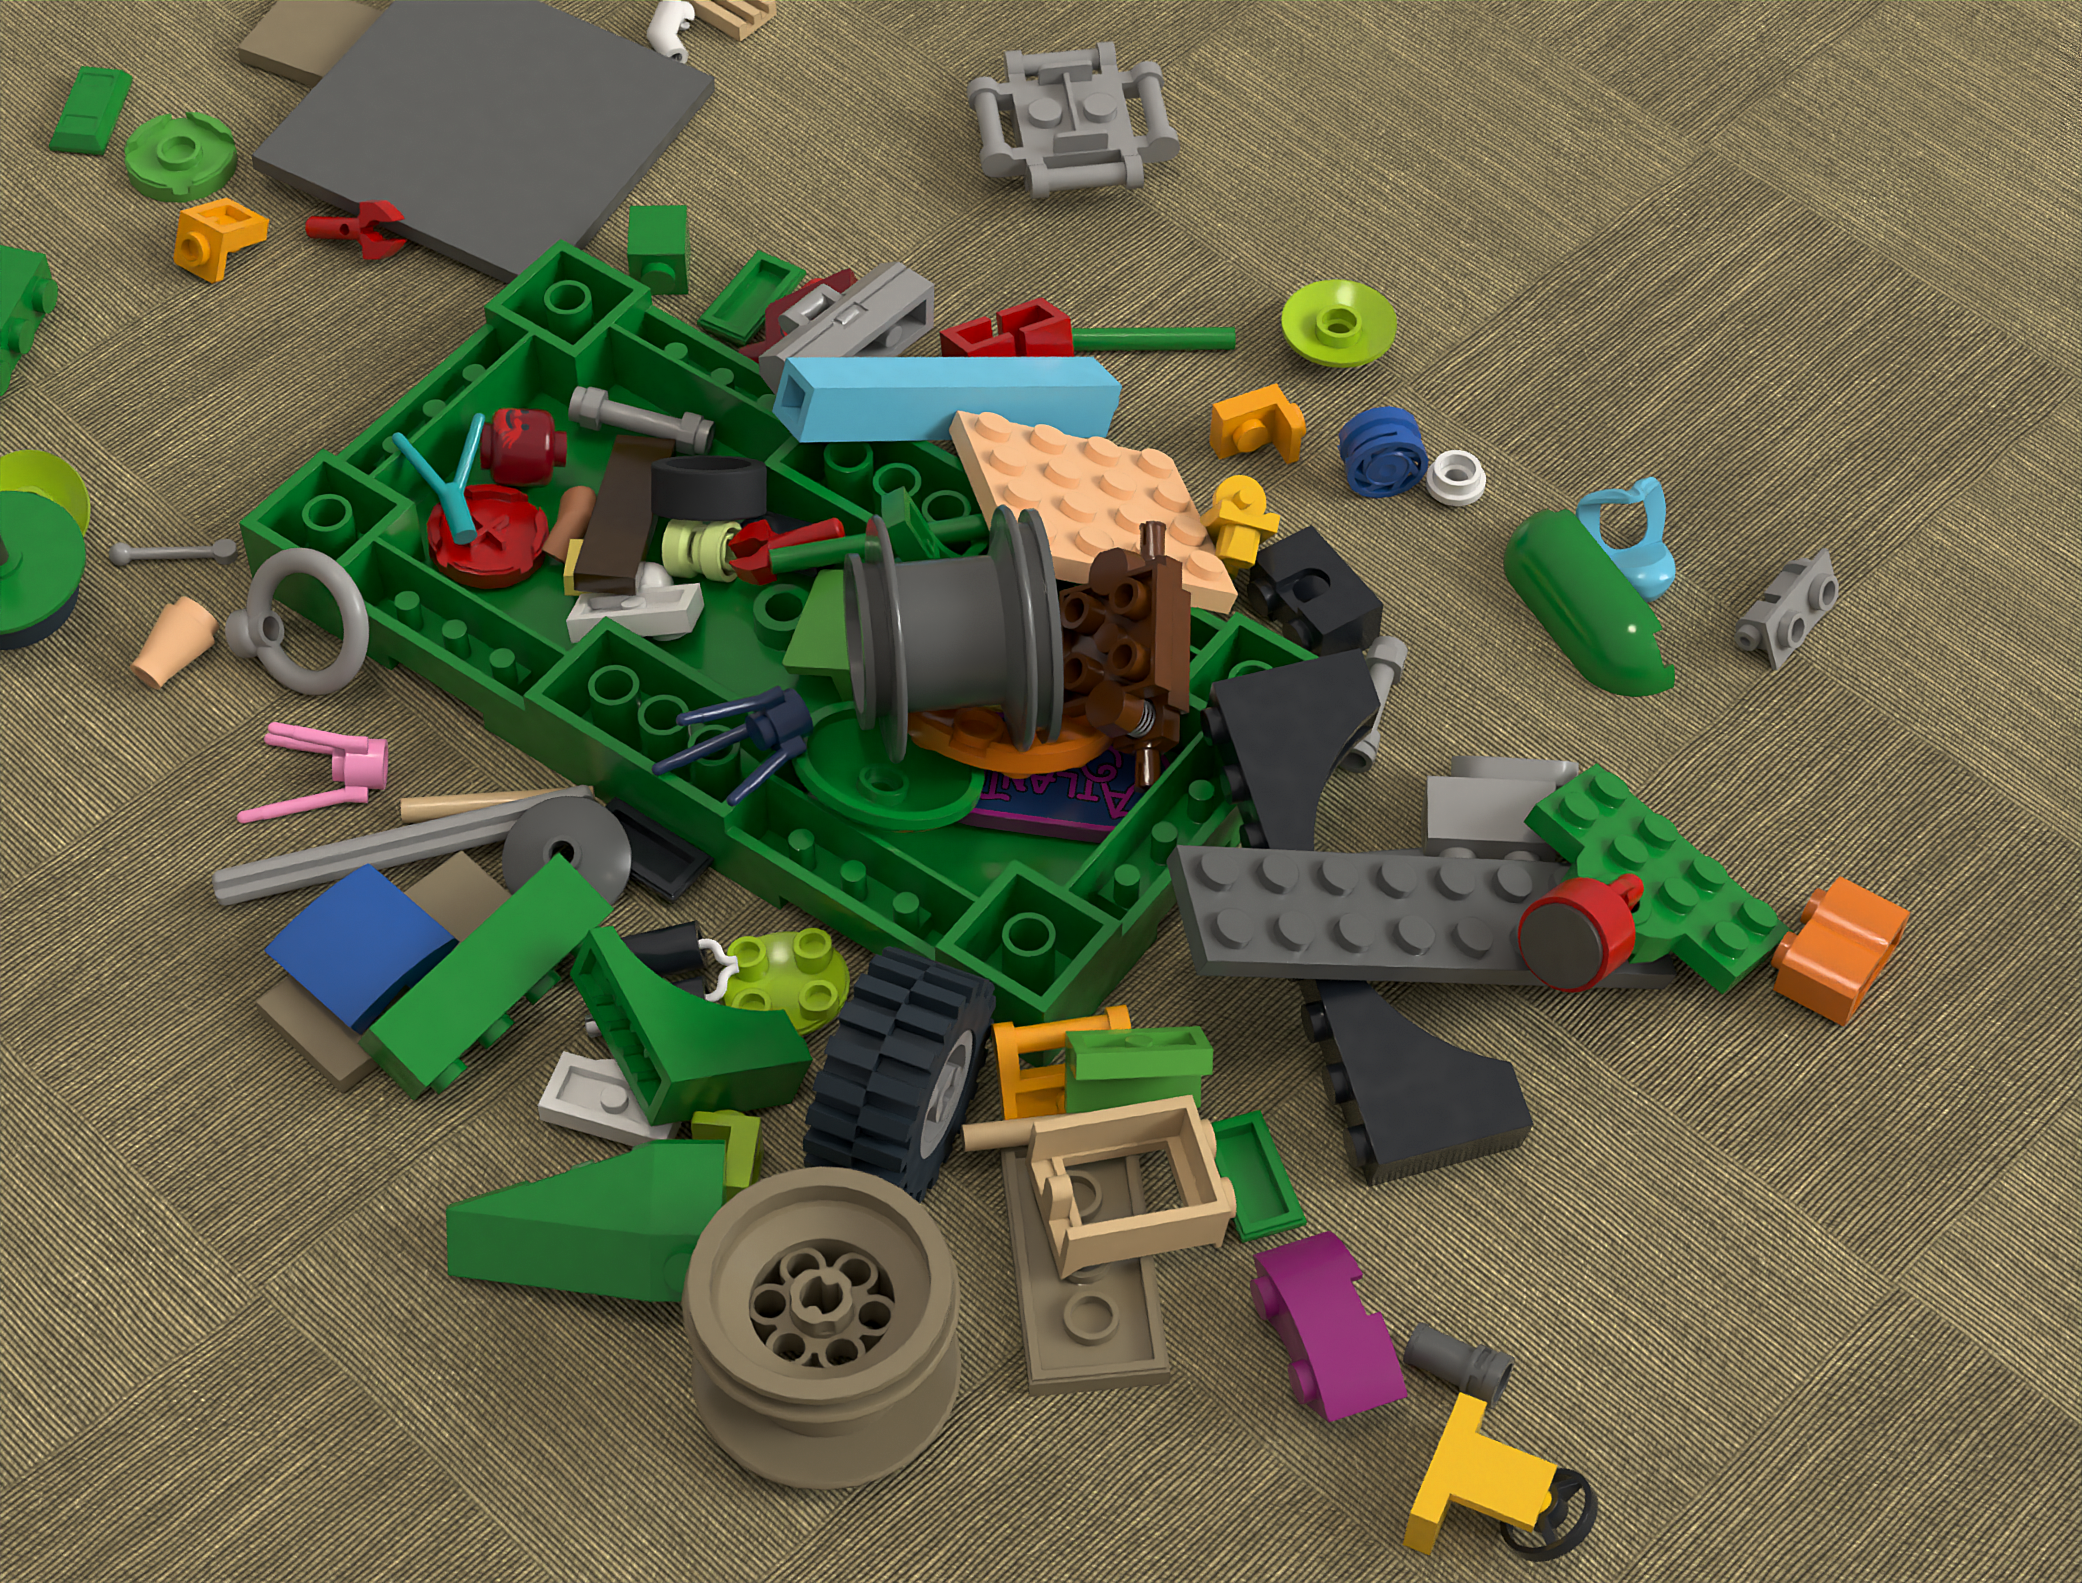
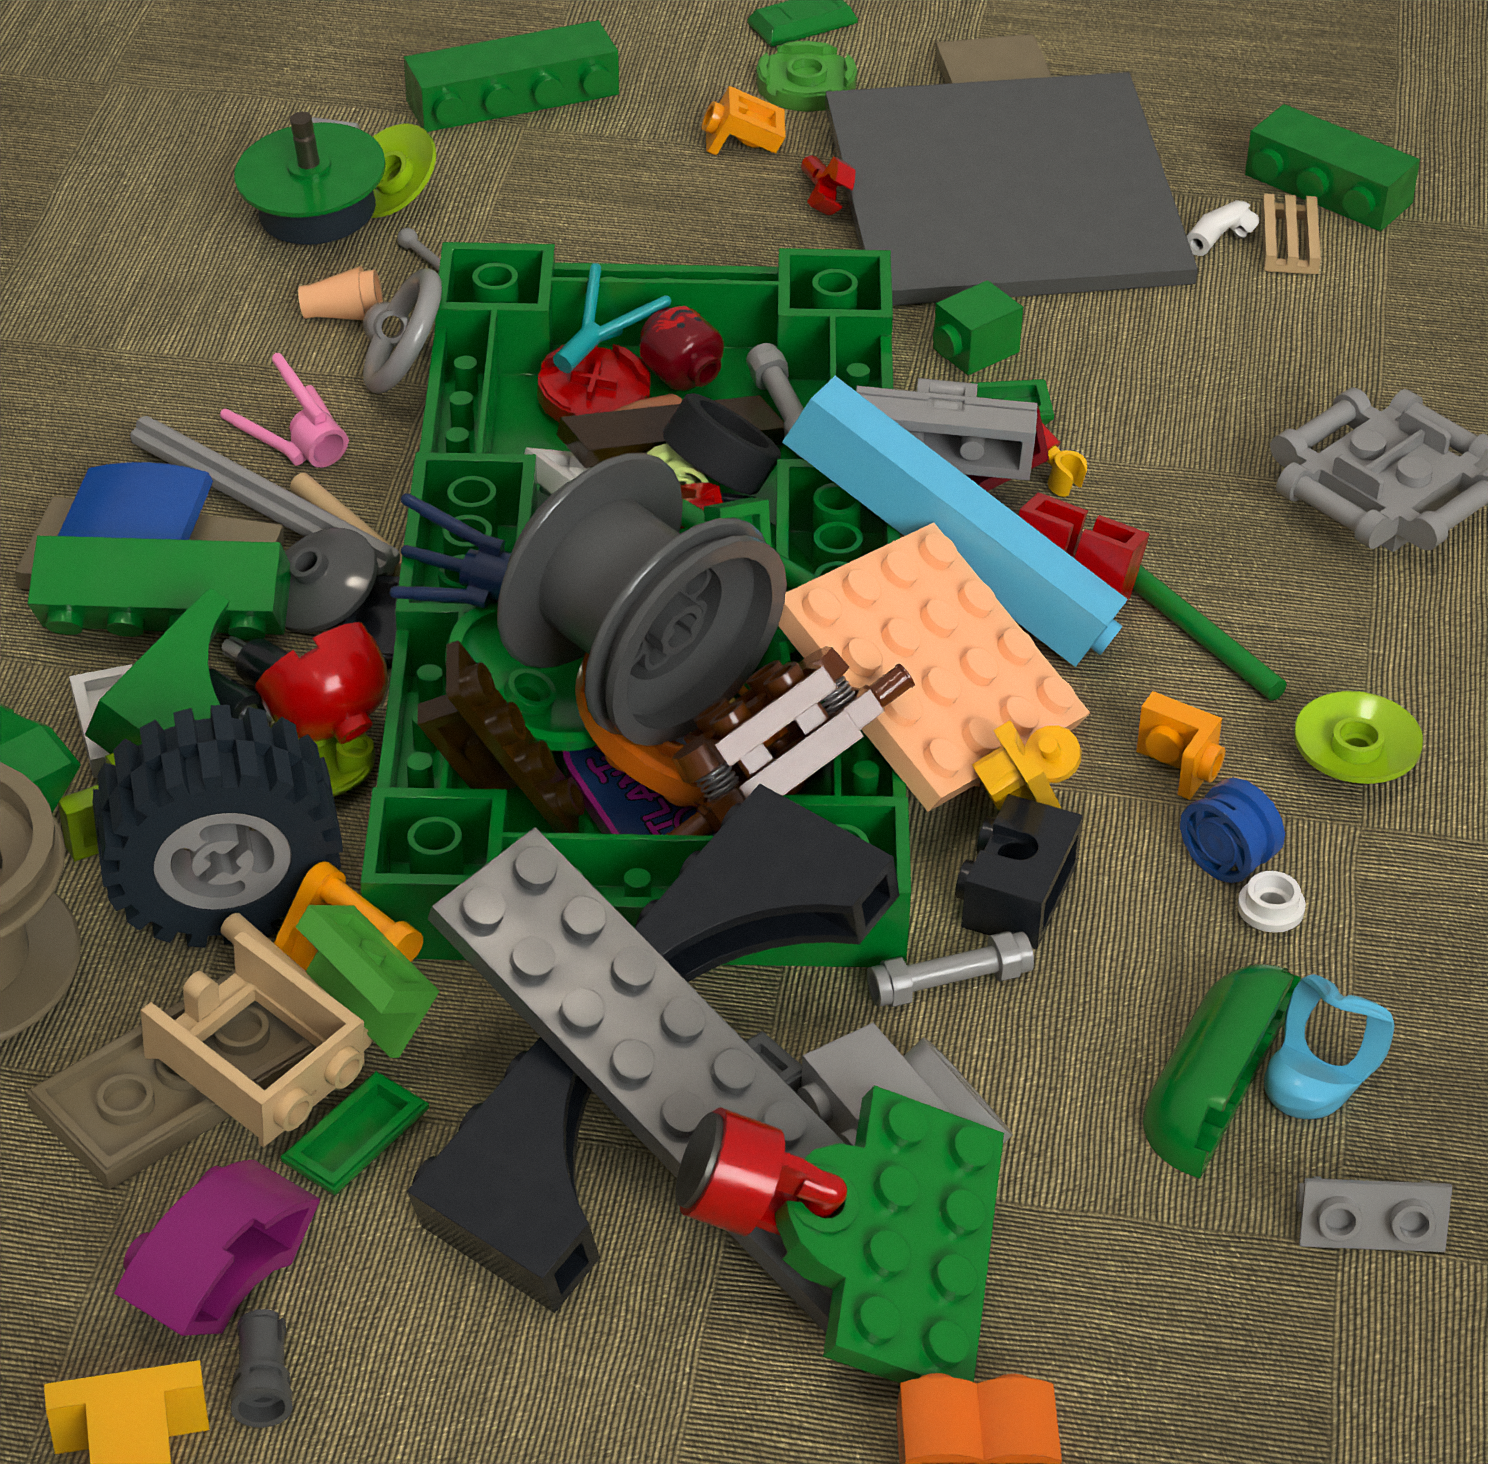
camera: 55 degrees right, 10 degrees down
none -> red cylinder [255,622,388,744]
none -> dark brown bracket [418,640,585,833]

